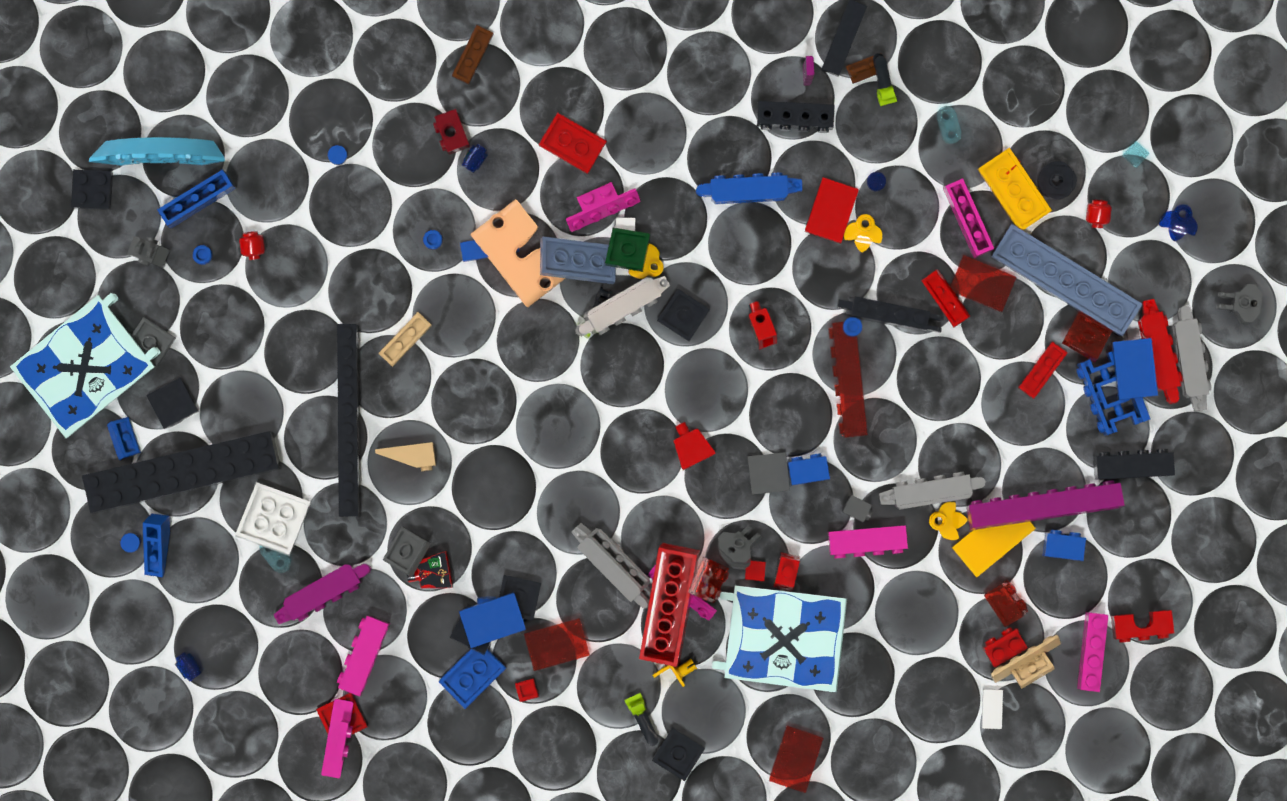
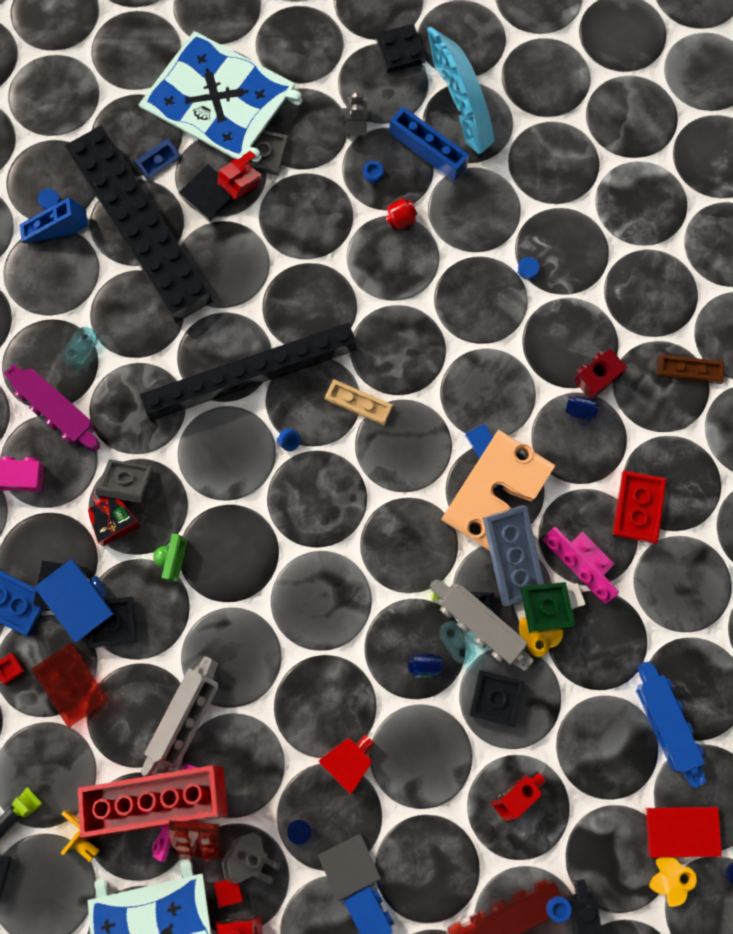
camera: 65 degrees right, 10 degrees down
white plate [235,482,311,556] -> none
tan slope [375,442,437,471] -> none
blue tile [423,230,443,250] -> none
none -> bright green tile [153,534,188,583]
none -> red piece [217,150,261,200]
none -> blue tile [277,428,301,451]
none -> clear blue tile [287,819,311,845]
none -> clear blue brick [407,654,442,677]
none -> clear light blue plate [439,621,475,665]

